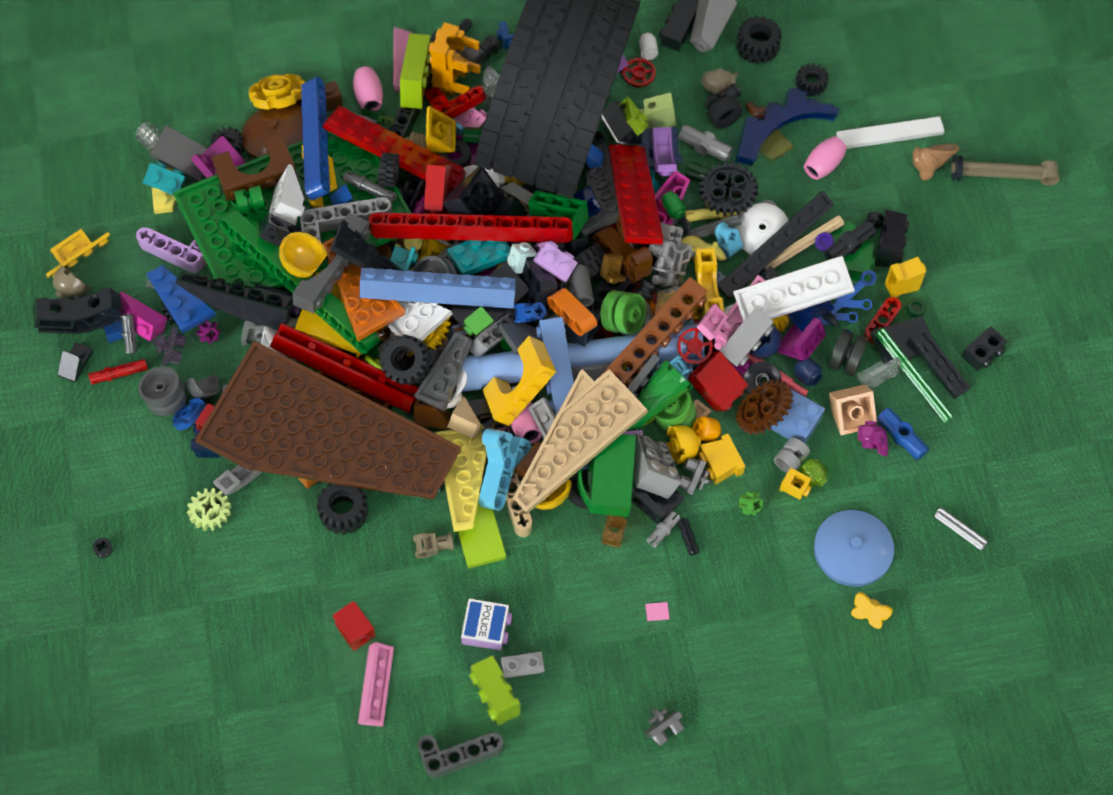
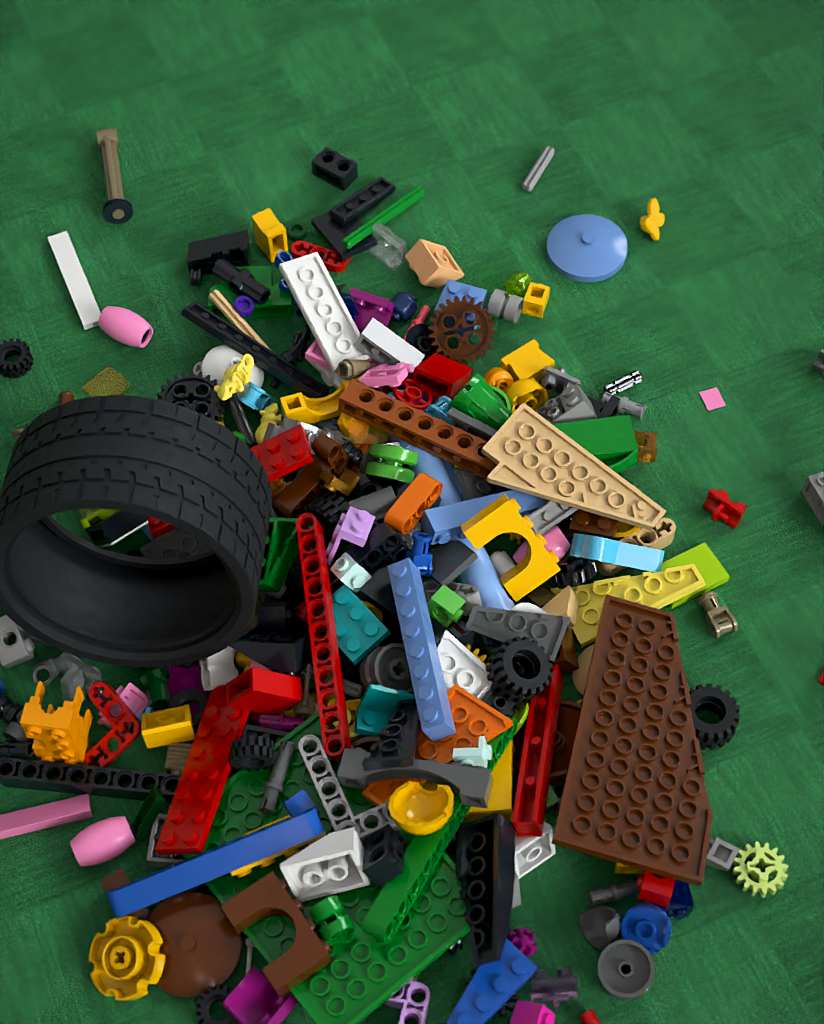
camera: 100 degrees left, 5 degrees down
lime wedge [400,33,431,109] -> none
piece [461,599,512,651] -> none
blue slope [586,145,605,168] -> none
clear blue arch [735,88,840,167] -> none
bright green gear [739,491,763,515] -> none
pearl dark grey wheel [828,329,869,377] -> none
magenta head [857,421,888,457] -> none
blue piece [877,407,929,460] -> none
medium nougat hair [912,143,959,181] -> none
none -> light yellow animal [214,354,254,401]
none -> dark tan cone [338,359,371,380]
none -> light aqua bracket [453,736,492,768]
none -> red hips [702,488,746,529]

